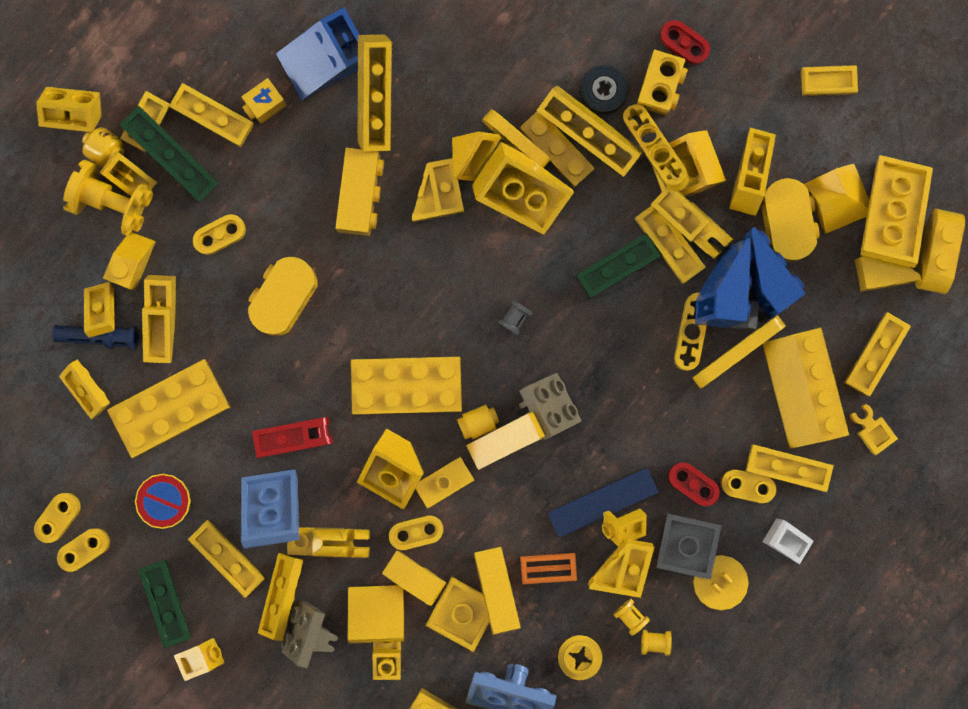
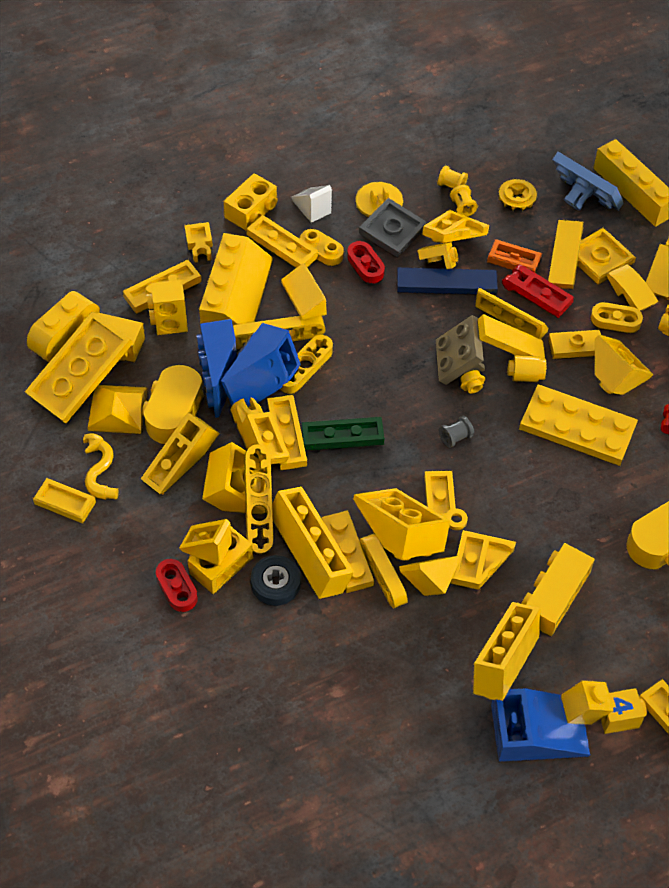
camera: 160 degrees left, 30 degrees down
none -> yellow animal [83,433,119,500]
none -> yellow brick [147,280,188,335]
none -> yellow slope [179,519,232,566]
none -> yellow brick [223,173,278,231]
none -> yellow slope [281,263,327,320]
none -> yellow hinge [424,471,468,530]
none -> yellow plate [460,370,485,393]
none -> yellow slope [475,288,548,339]
none -> red plate [502,264,574,318]
none -> yellow brick [561,681,614,725]

